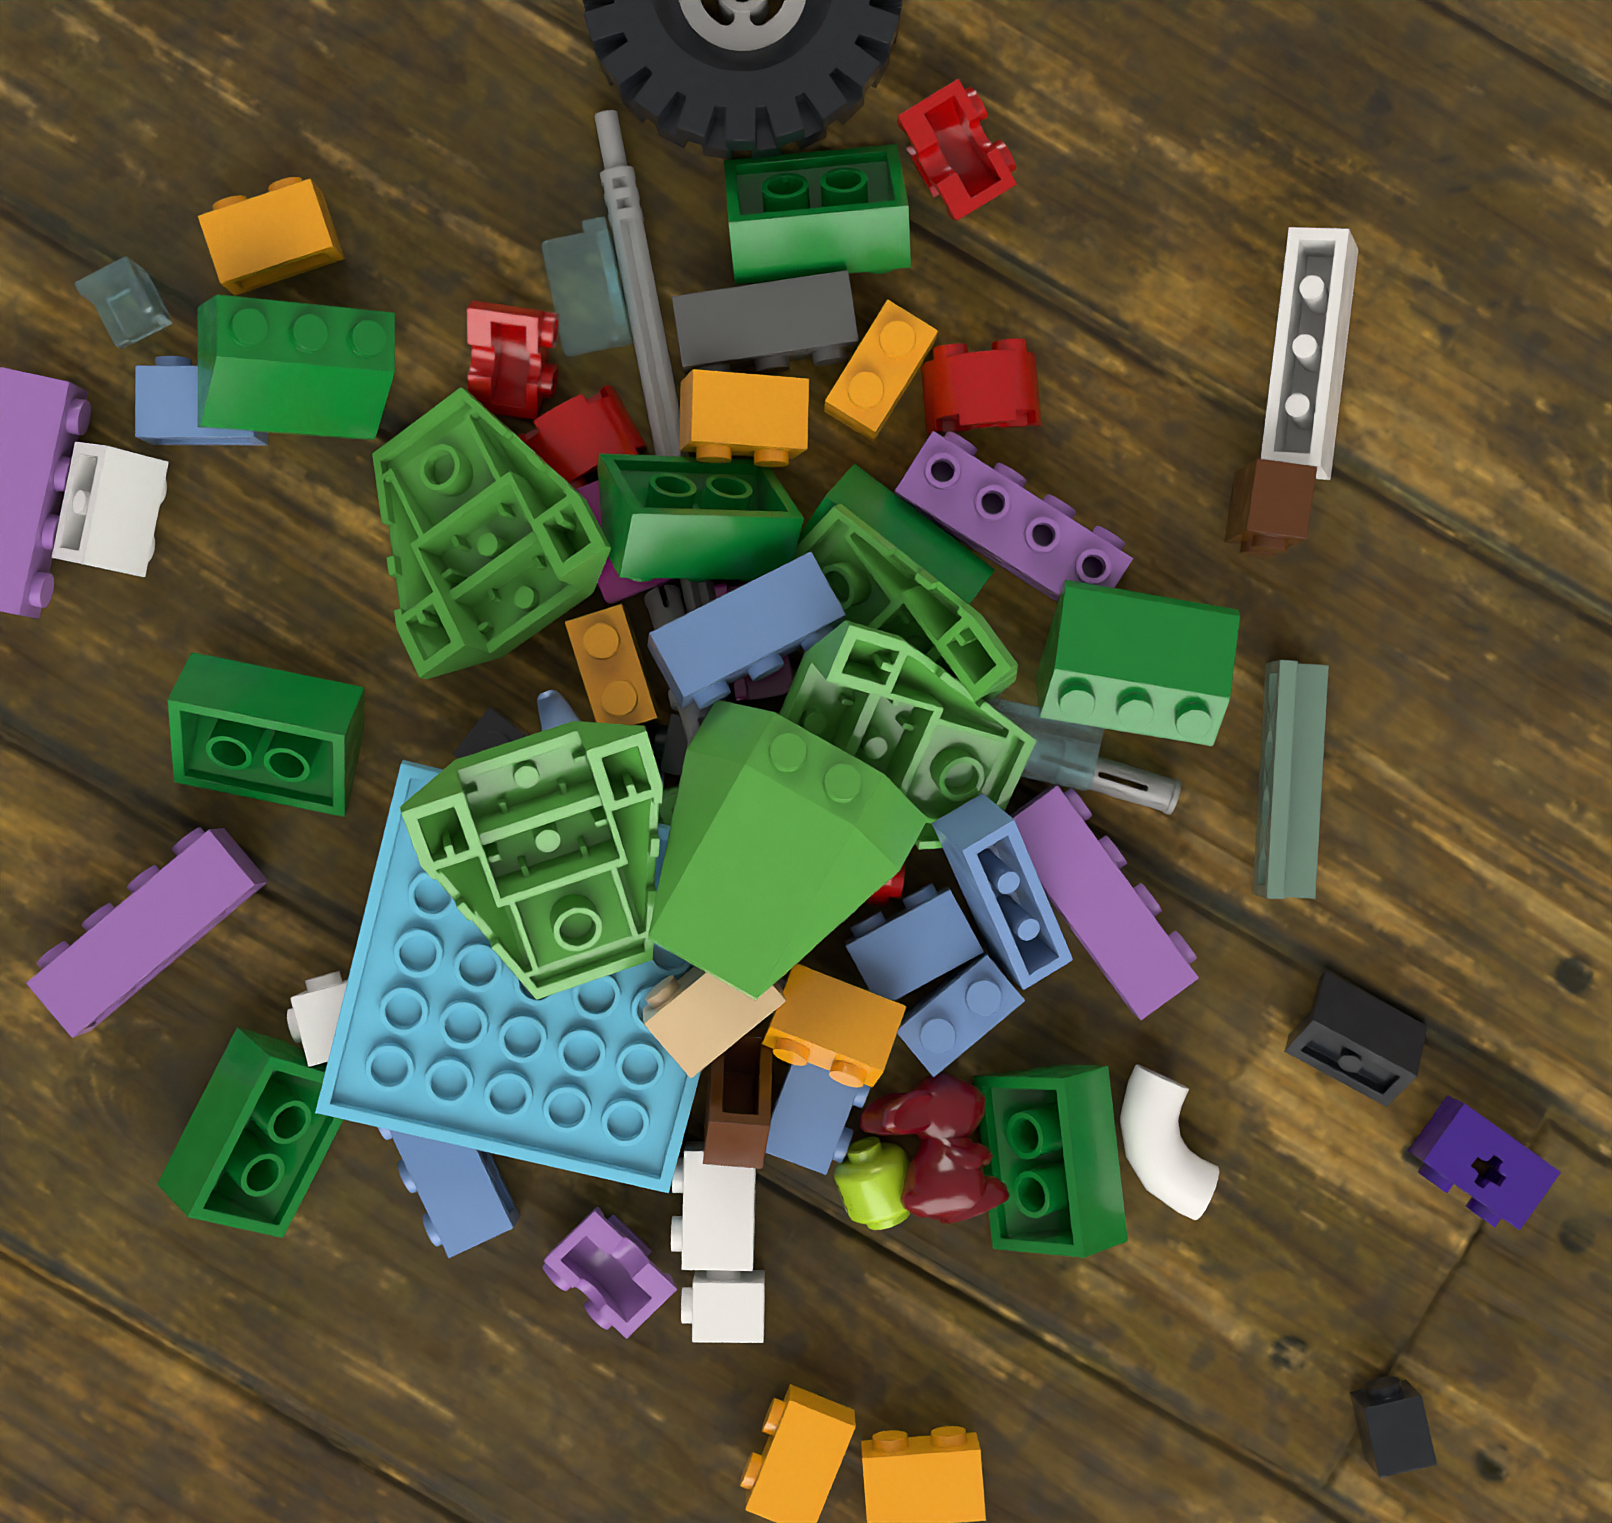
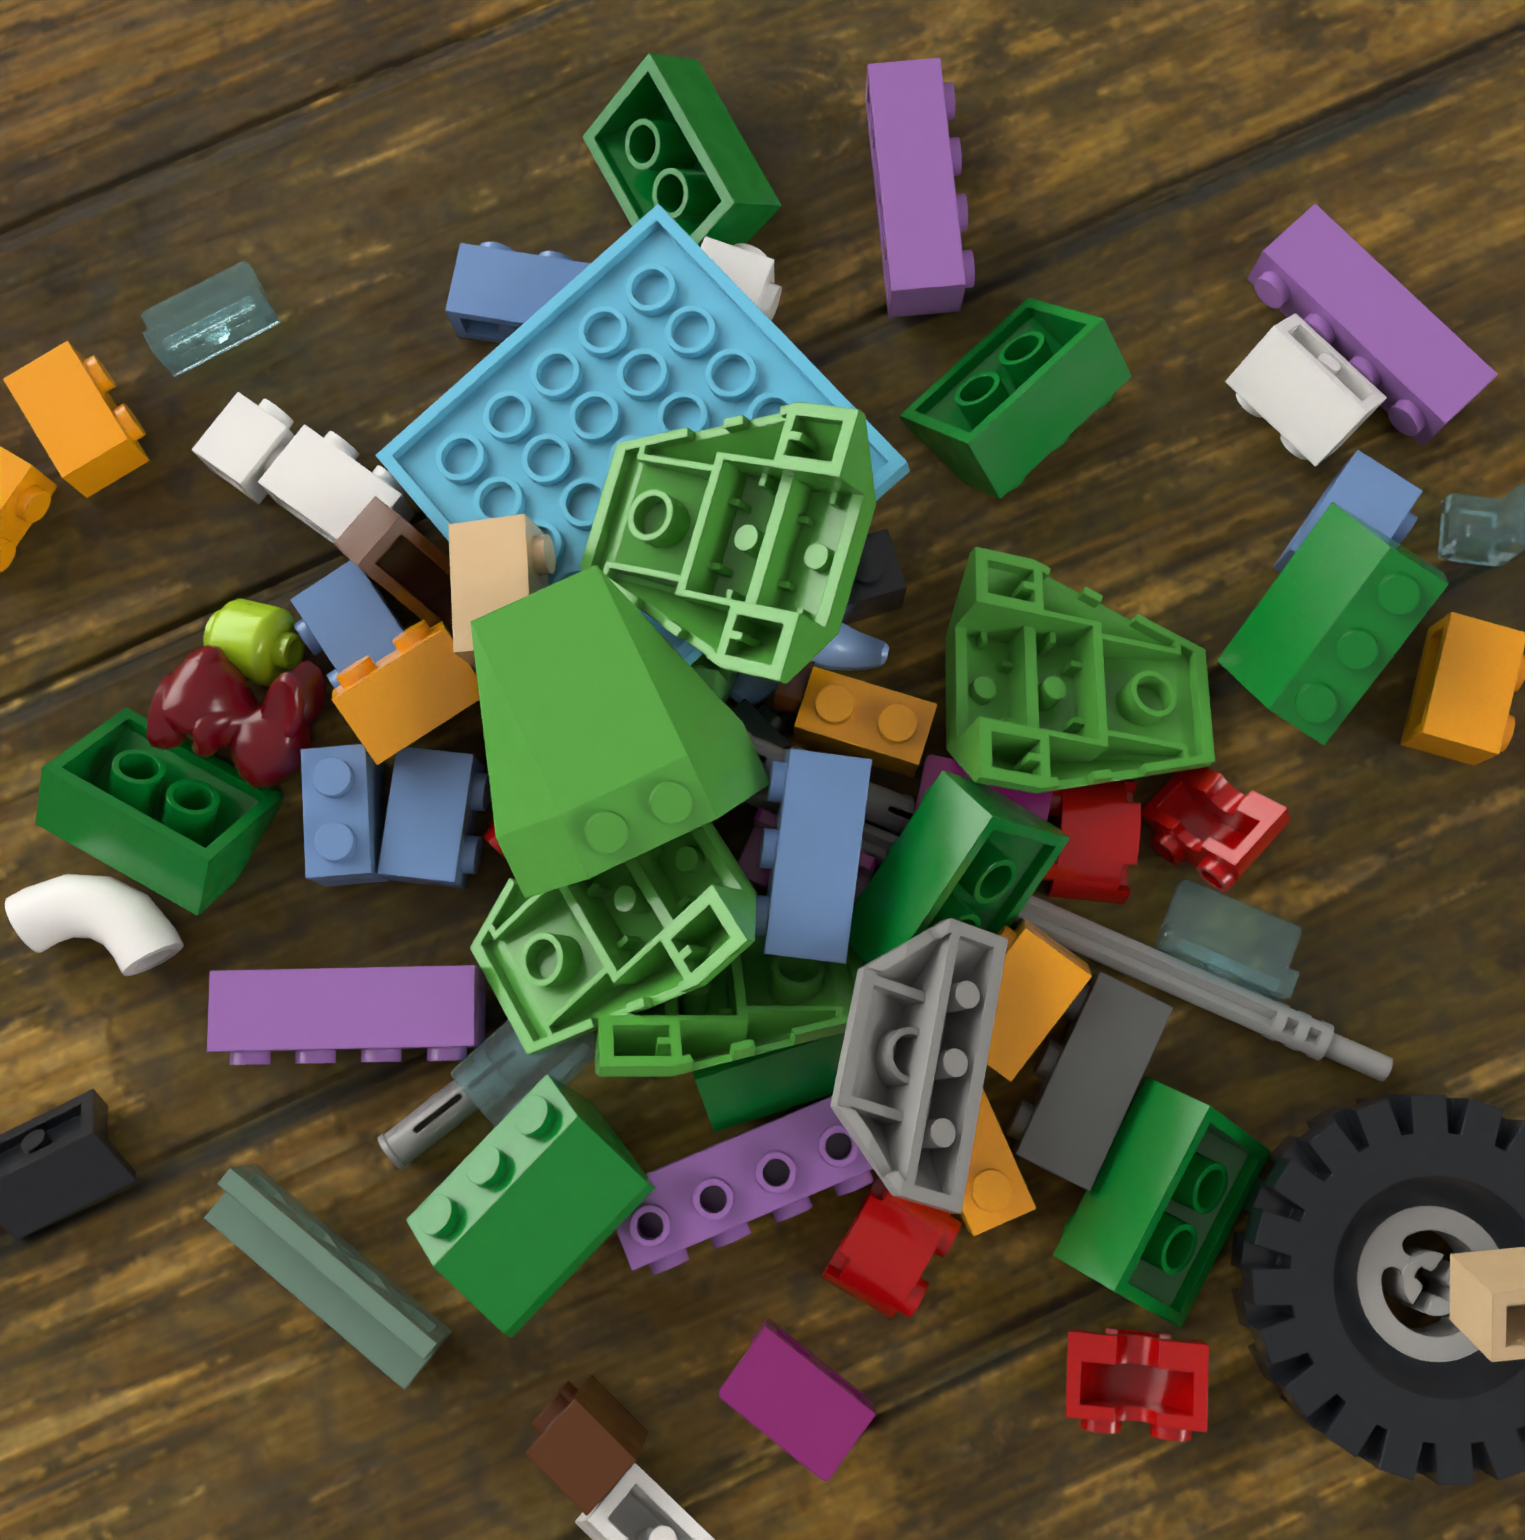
camera: 130 degrees right, 10 degrees down
medium lavender cylinder [542,1207,677,1339] -> none
medium blue brick [932,793,1073,990] -> none
none -> clear light blue panel [142,261,281,377]
none -> magenta panel [719,1317,876,1481]
none -> light grey wedge [830,918,1008,1214]

